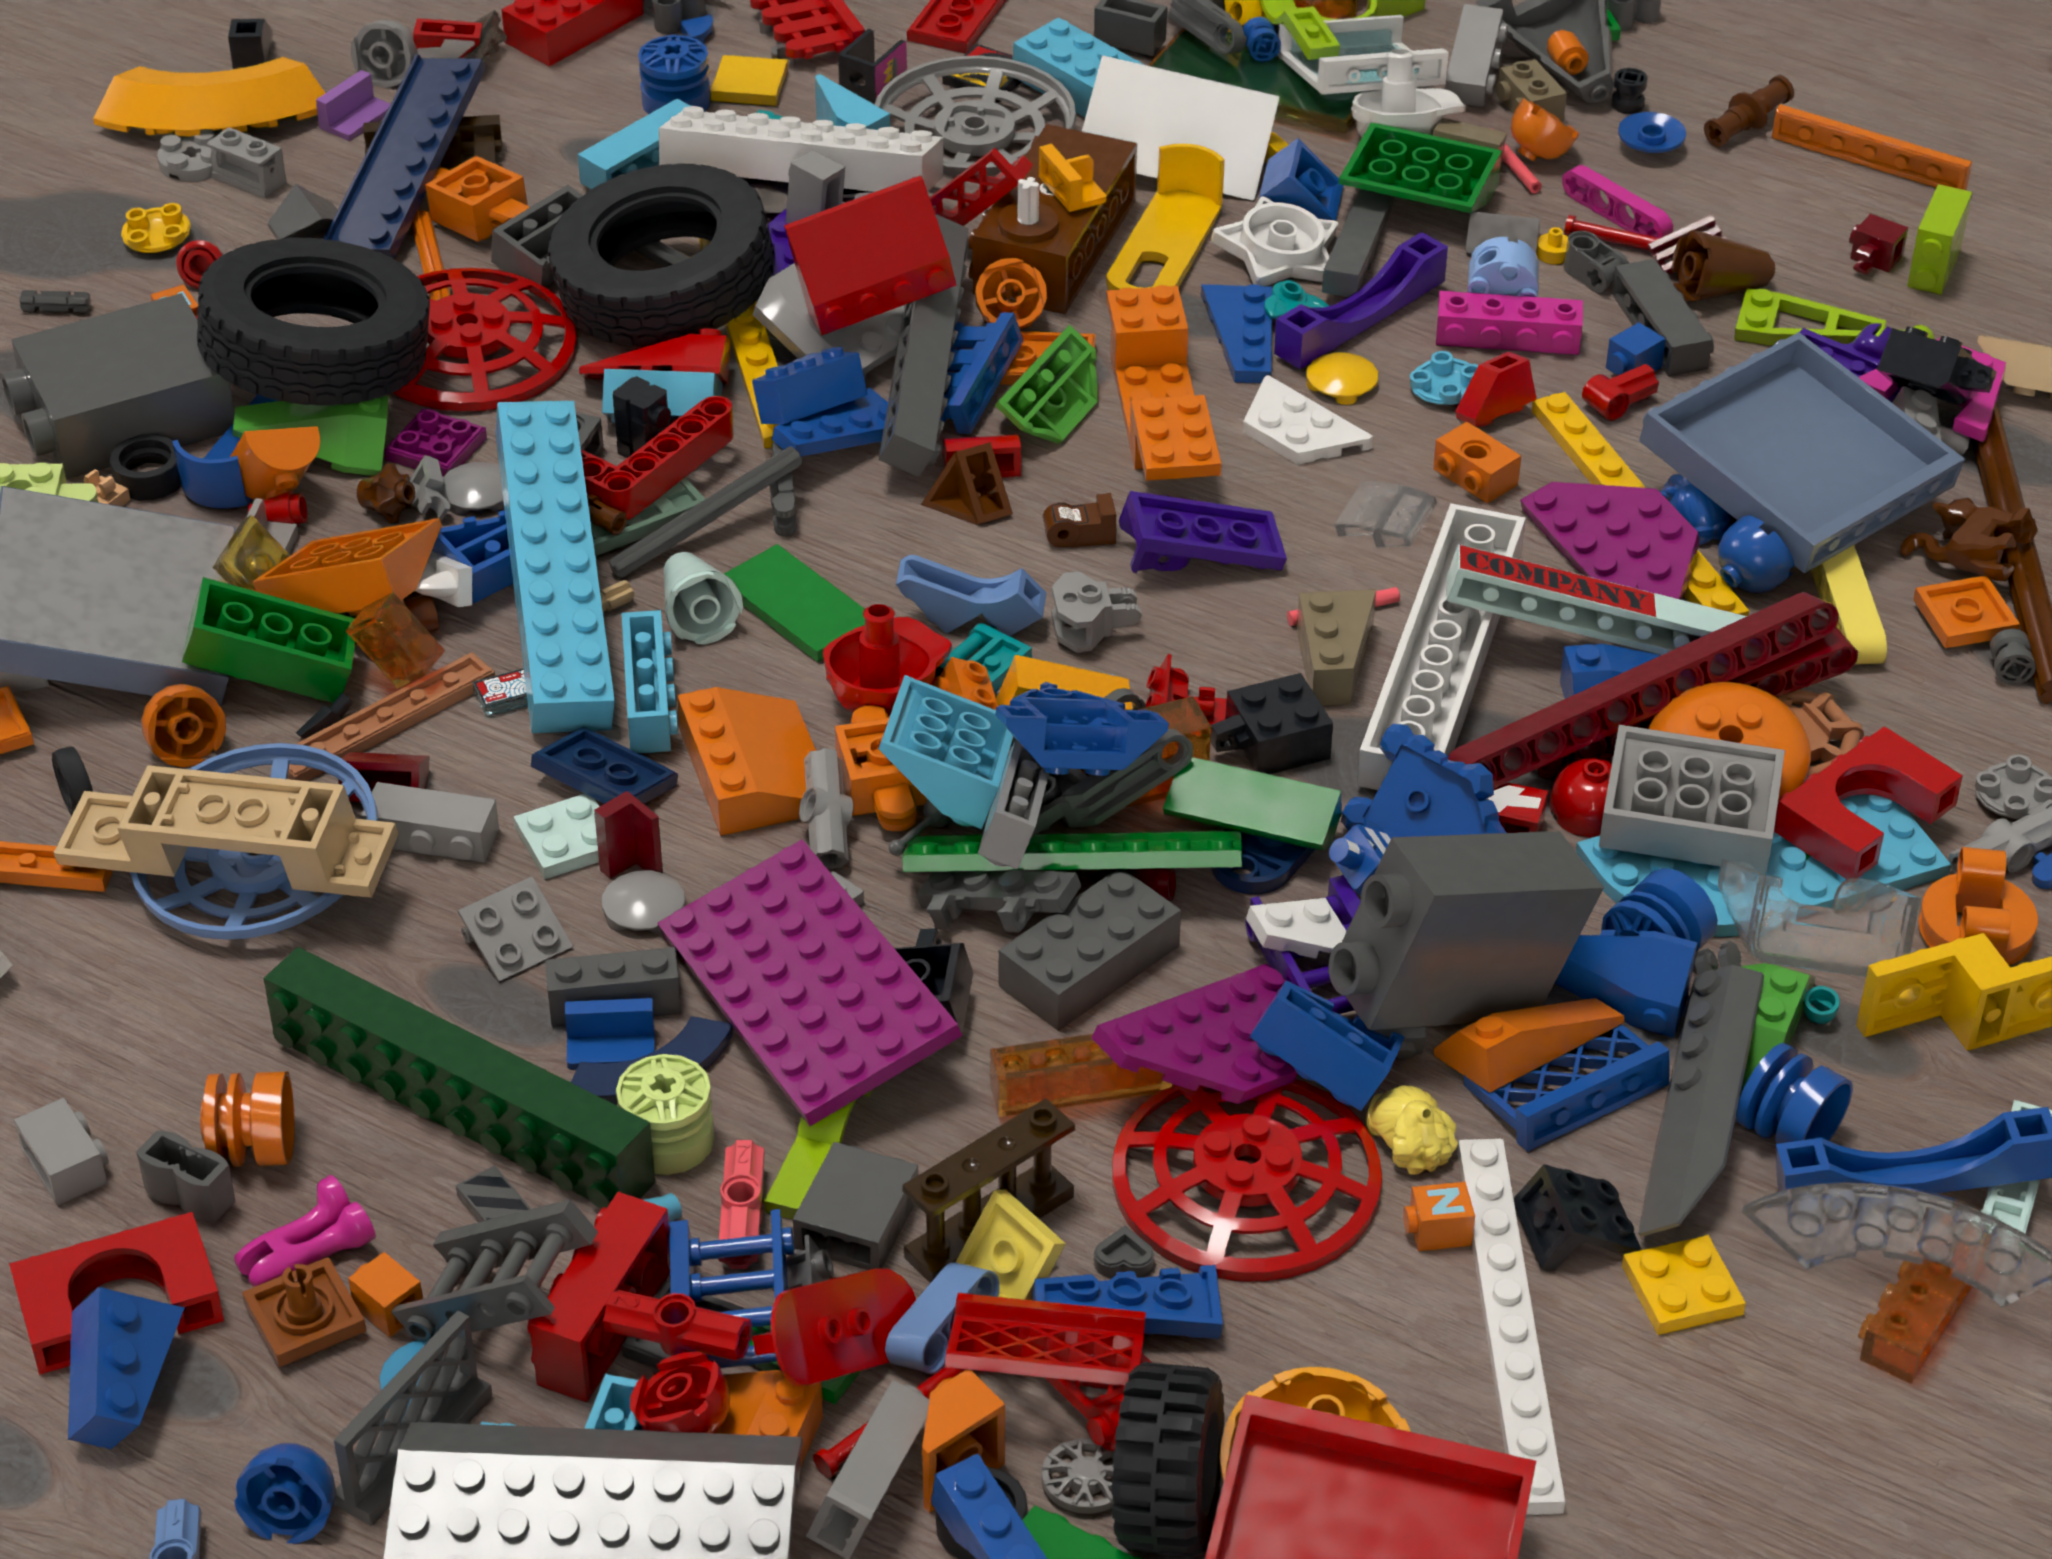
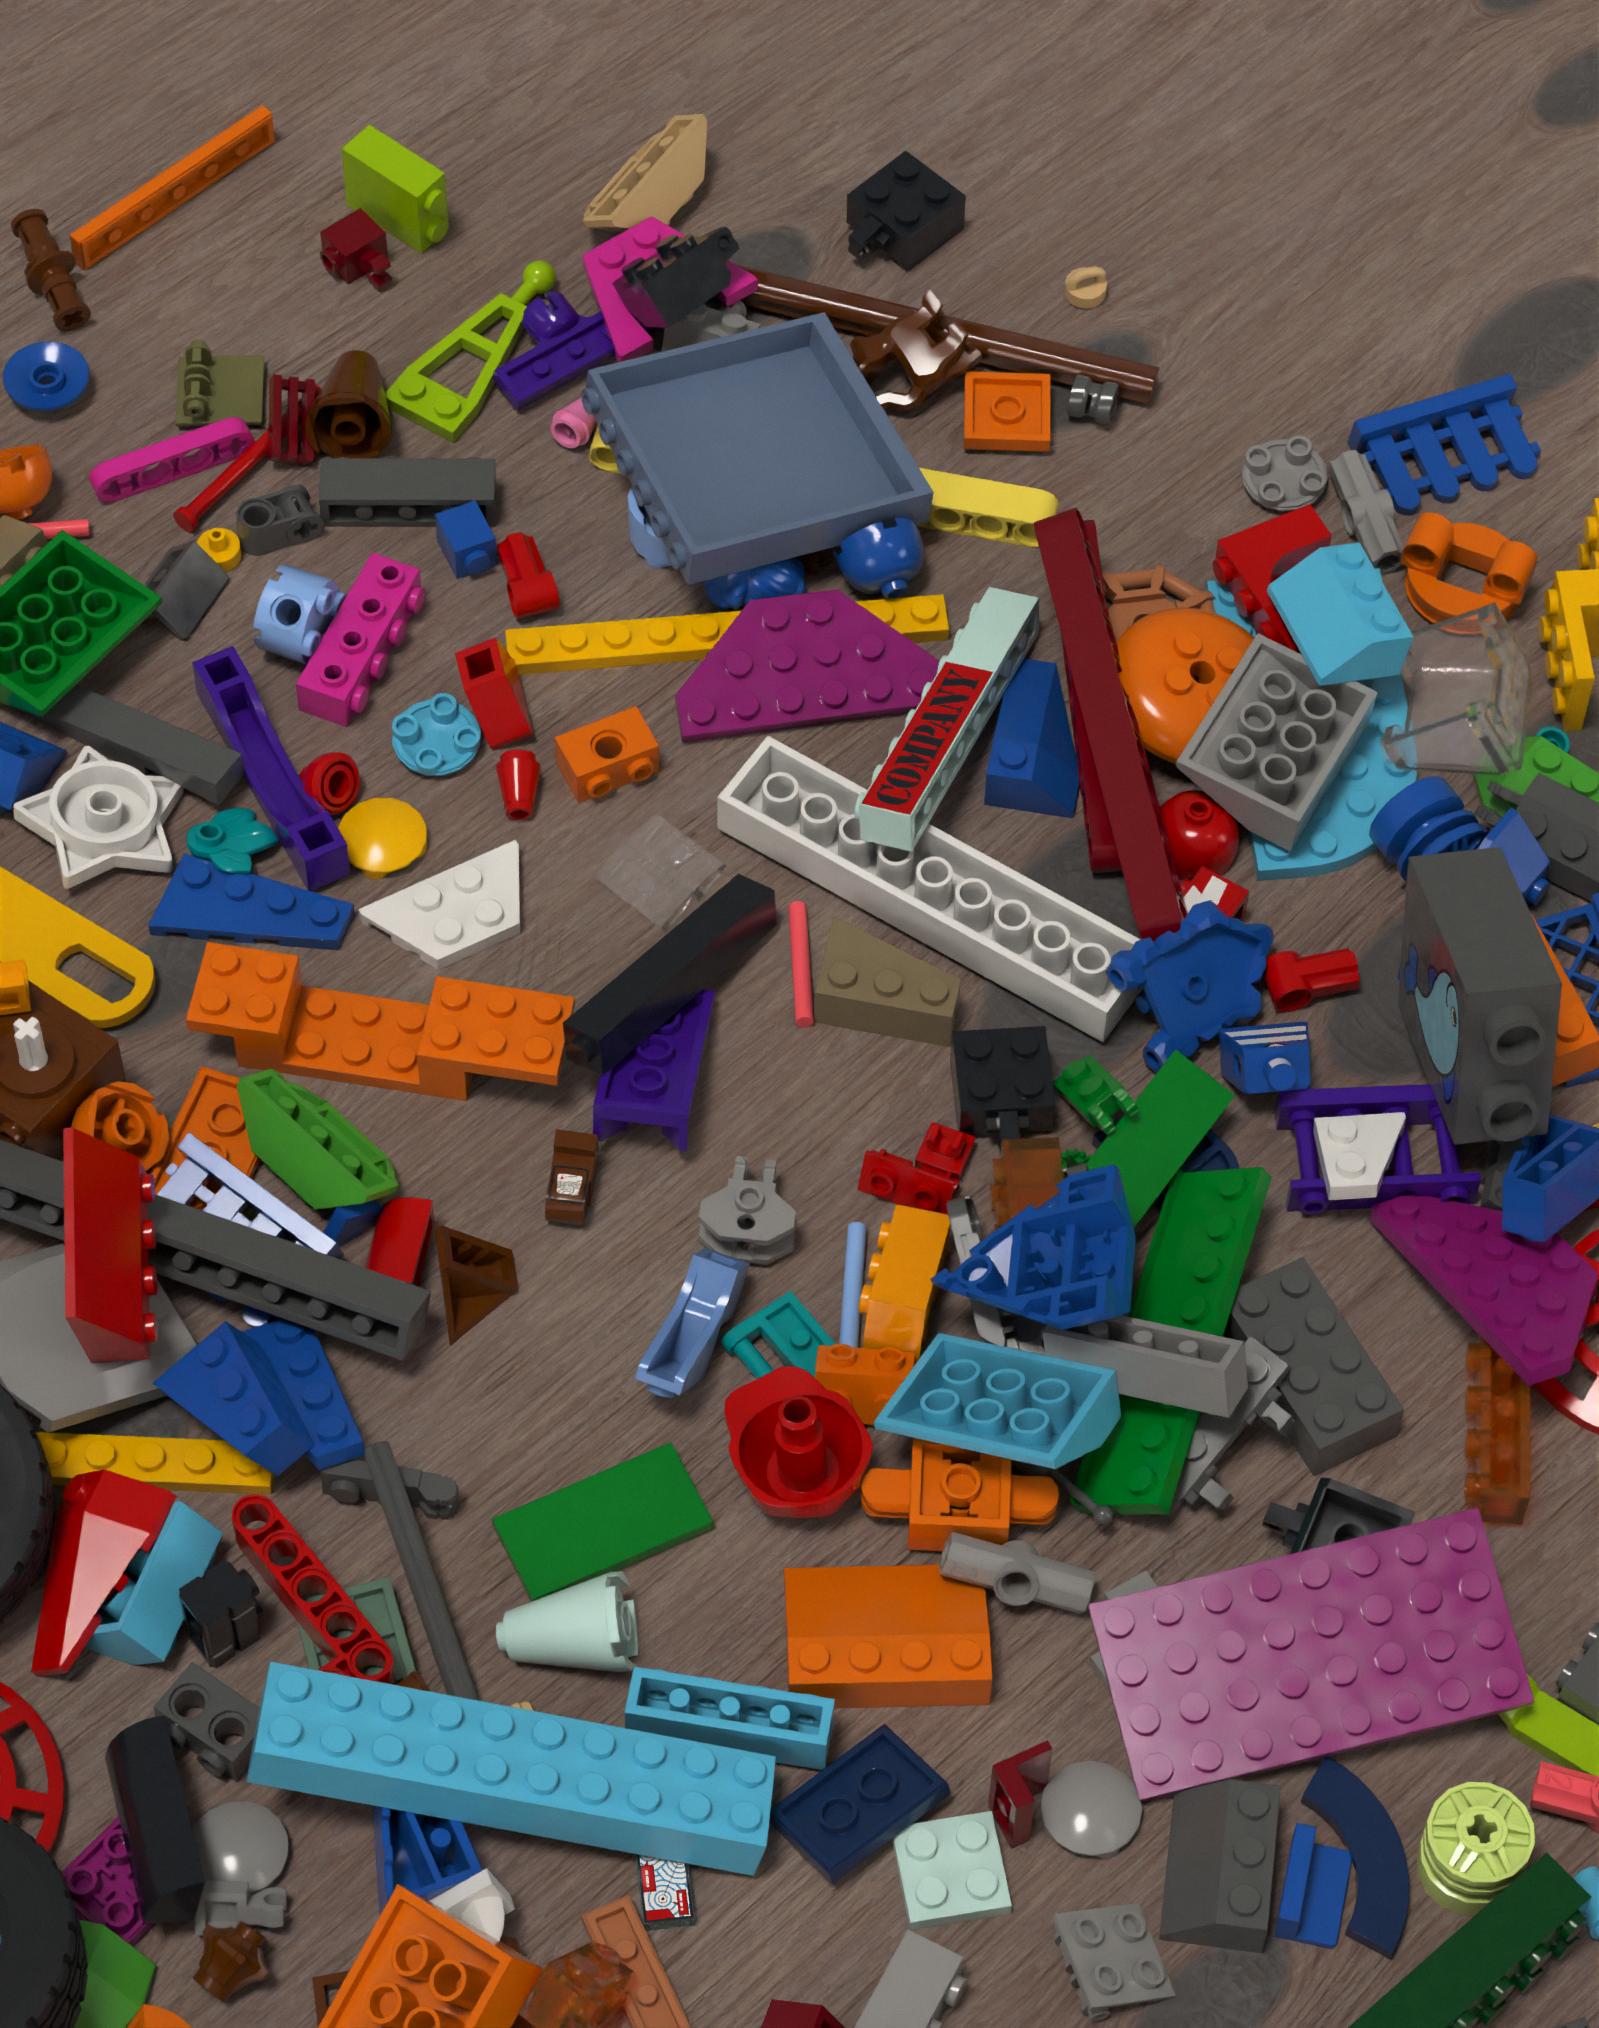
camera: 75 degrees left, 15 degrees up
none -> black brick [105,1716,205,1924]
none -> olive hinge [176,340,264,426]
none -> red brick [299,752,360,815]
none -> blue tile [323,1199,383,1247]
none -> red cone [496,749,541,820]
none -> black brick [563,873,777,1076]
none -> green hinge [1052,1054,1139,1135]
none -> medium azure slope [1267,542,1414,686]

